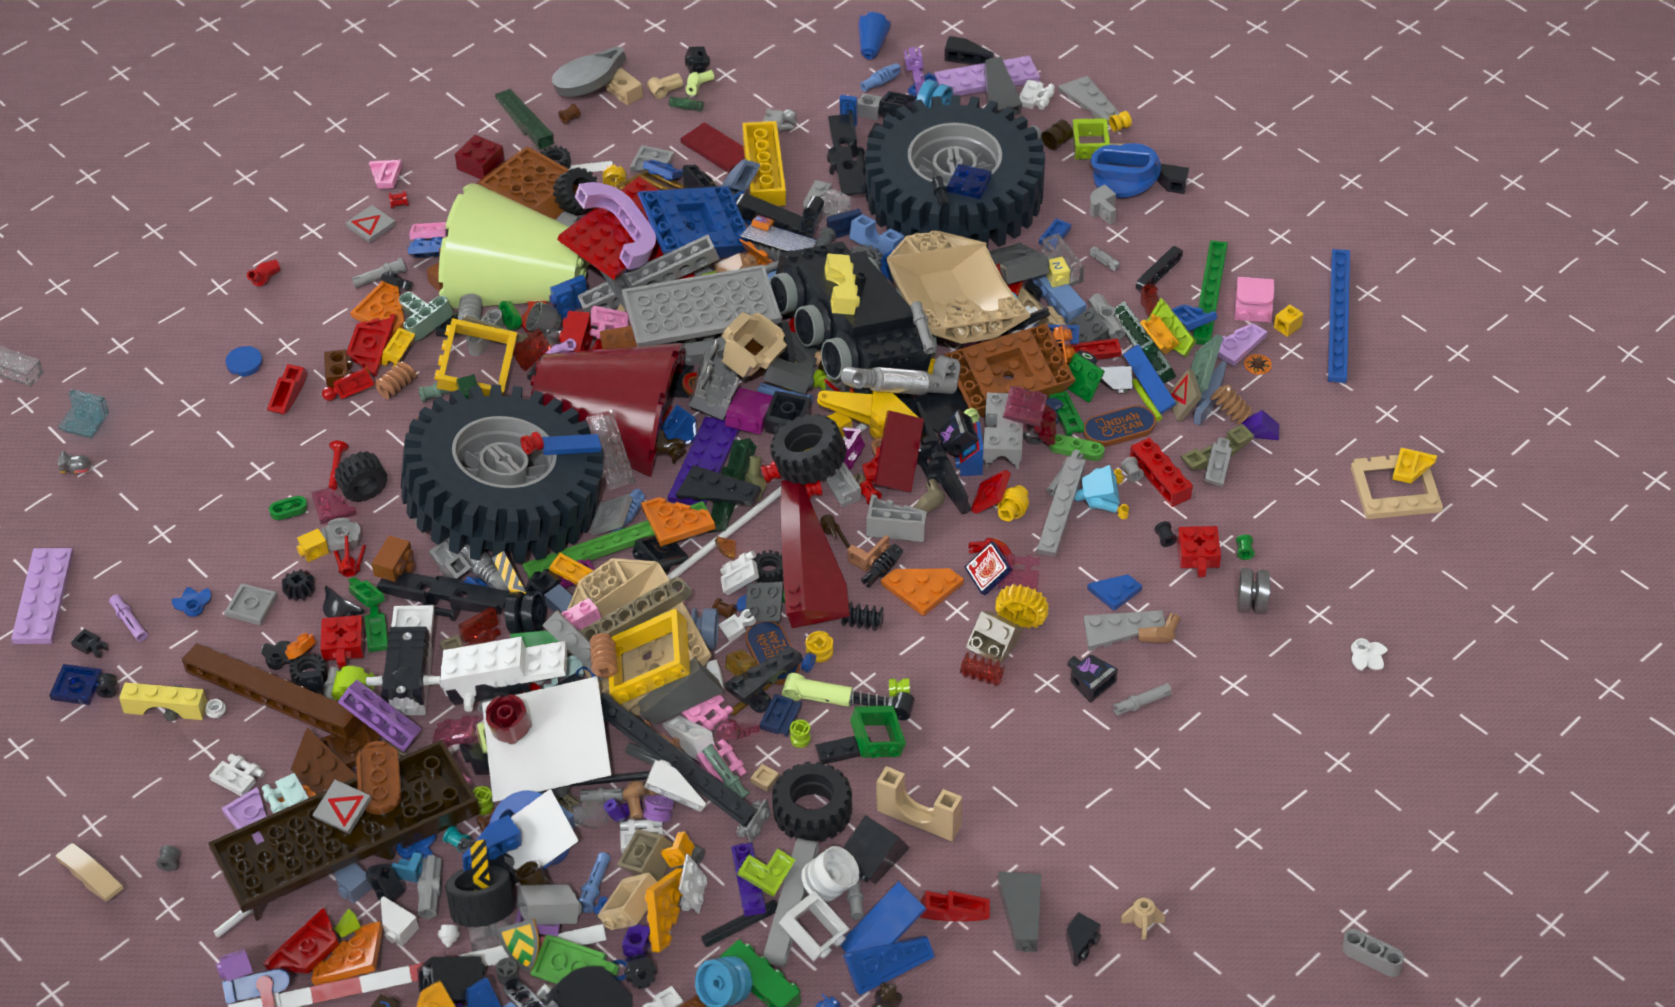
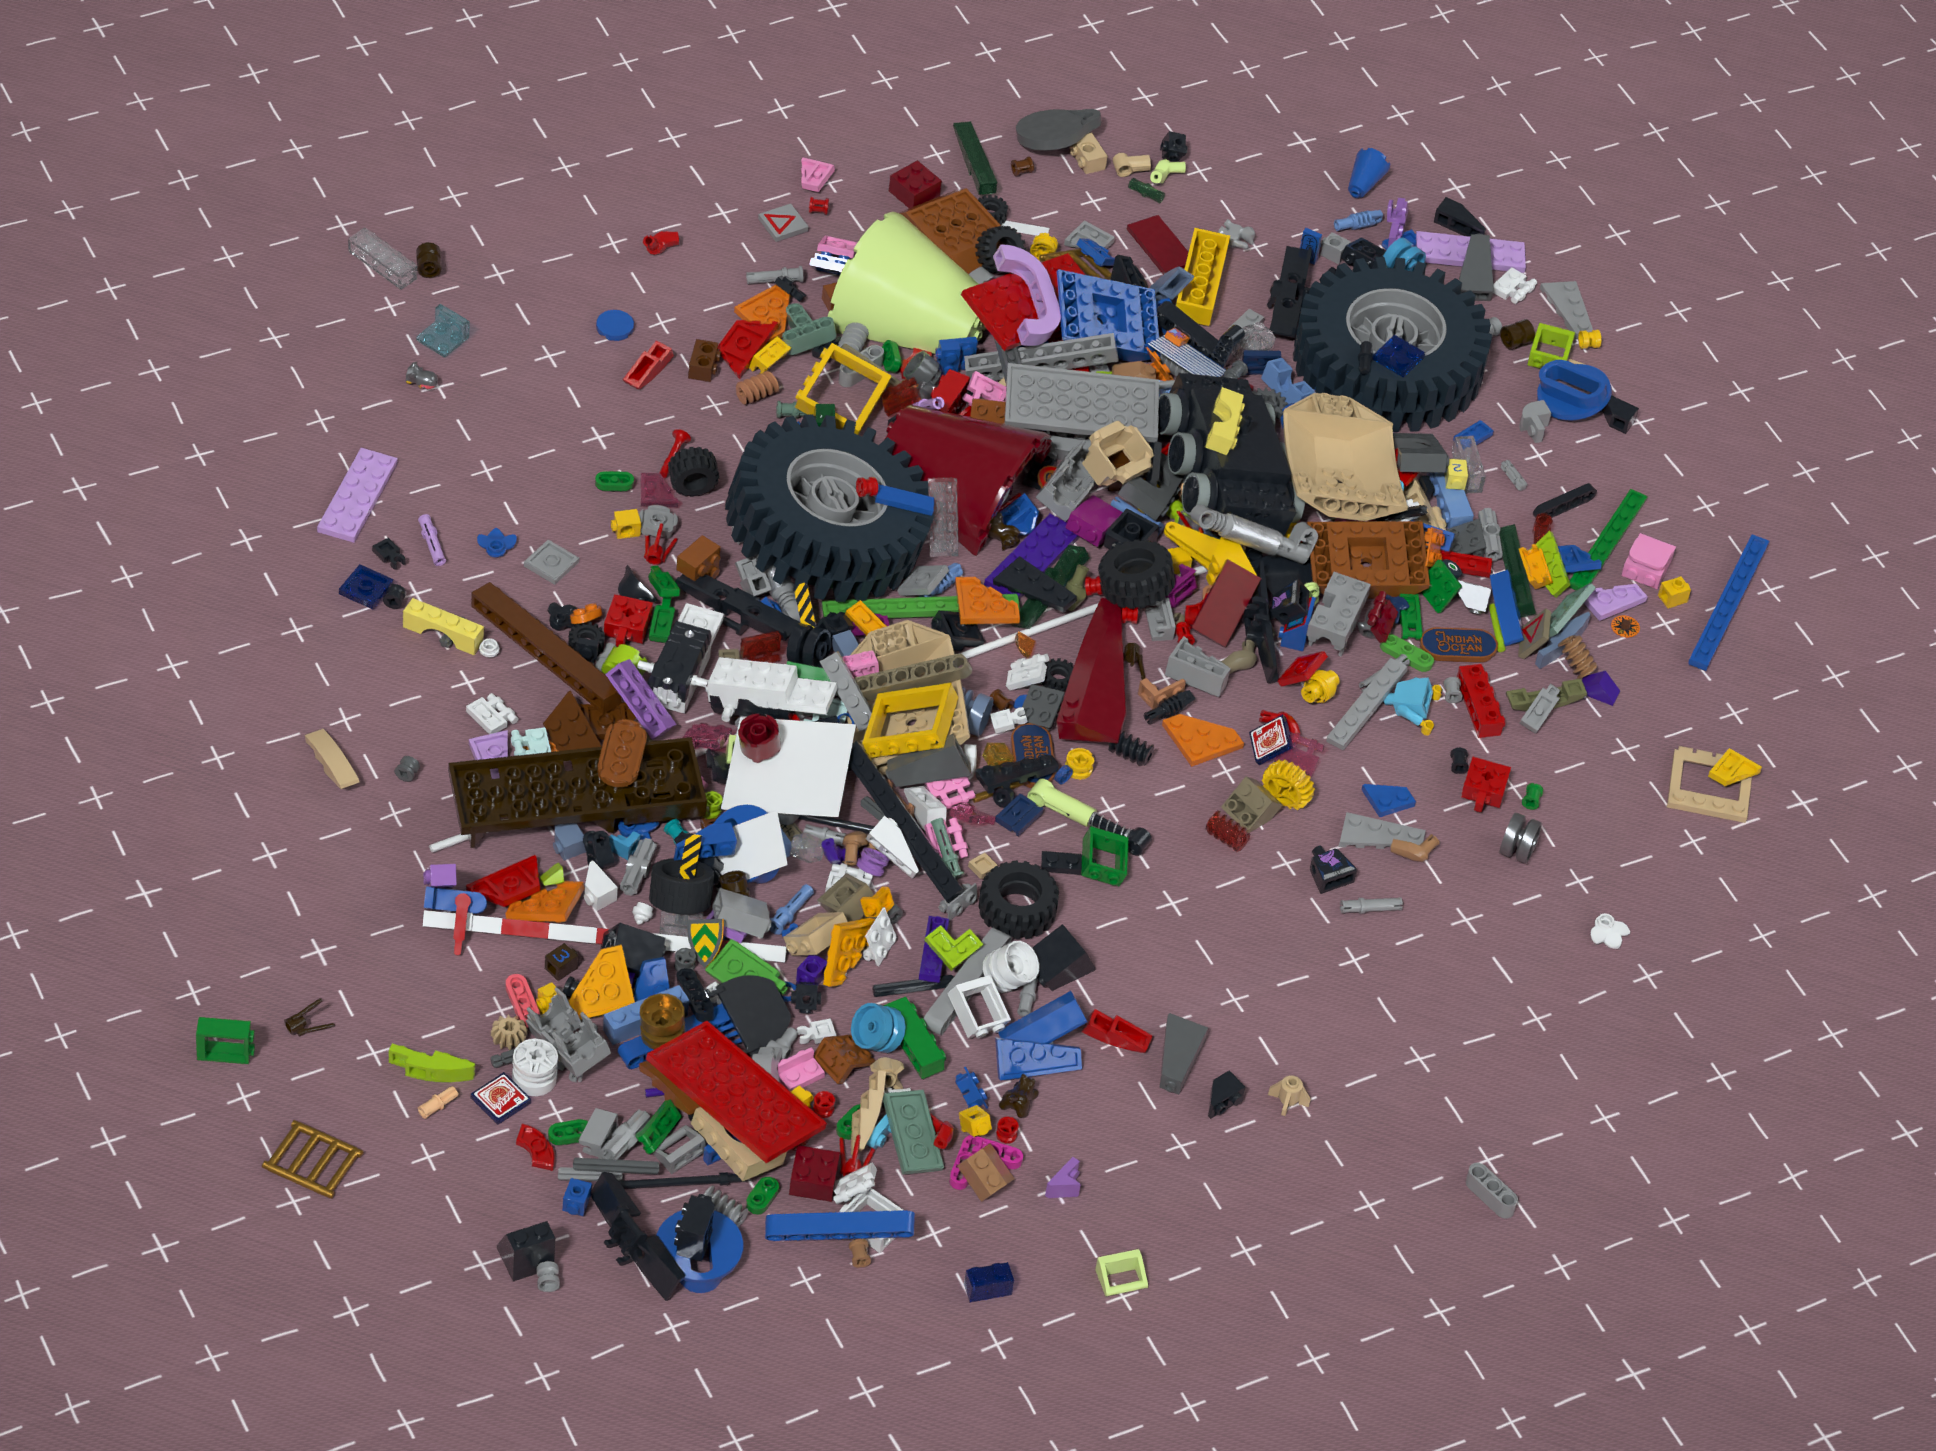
camera: 10 degrees right, 0 degrees up
black gear [282,568,315,602] -> none
light grey tile [313,780,372,834] -> none
red plate [322,367,375,401] -> none
nougat piece [590,633,617,678] -> none
lime wheel [790,719,811,748] -> none
tan arch [876,766,962,841] -> none
lime wheel [889,678,910,697] -> none
light grey pin [910,301,936,354] -> none
clear pink slope [1003,386,1047,427] -> none
none -> dark brown wheel [416,242,442,278]

